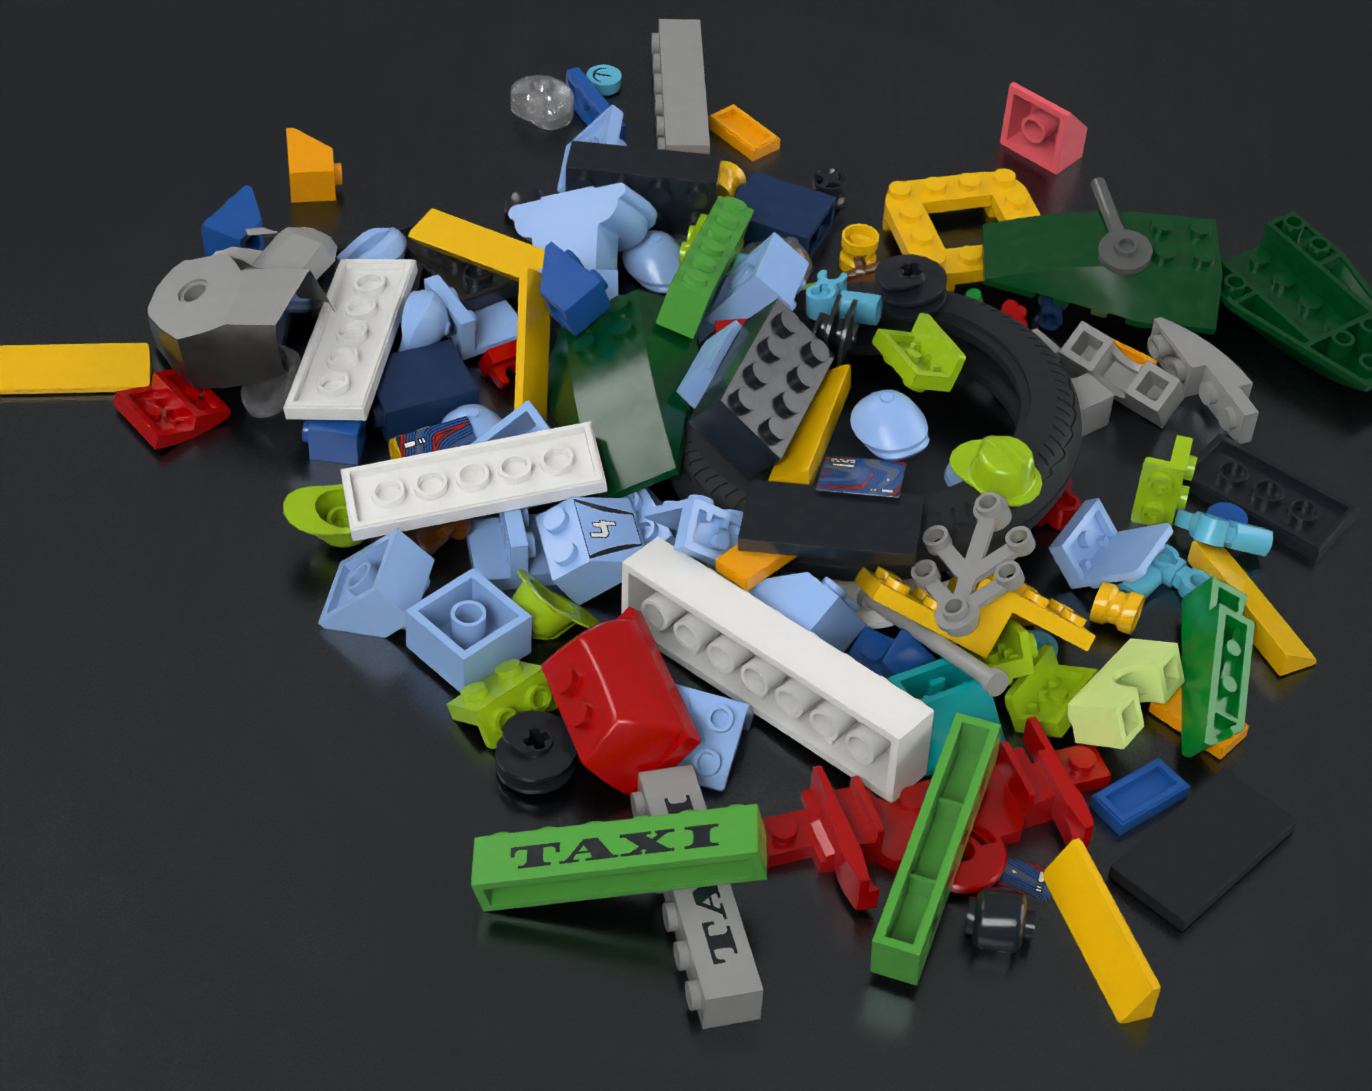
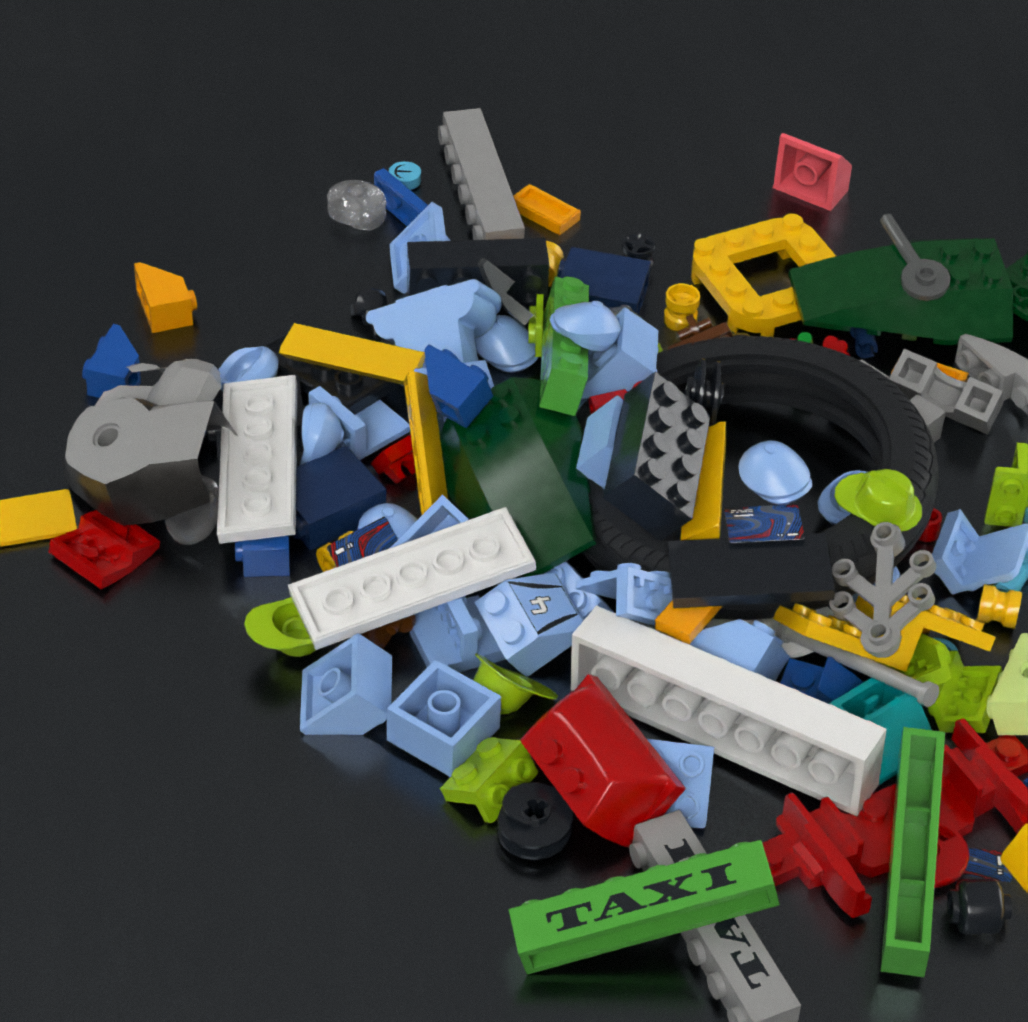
camera: 10 degrees left, 0 degrees up
medium azure bar [806,270,883,326] -> none
lime bracket [872,313,966,392] -> none
black piece [875,254,947,320] -> none
none -> dark grey slope [478,258,533,326]
none -> light blue hat [550,301,621,351]

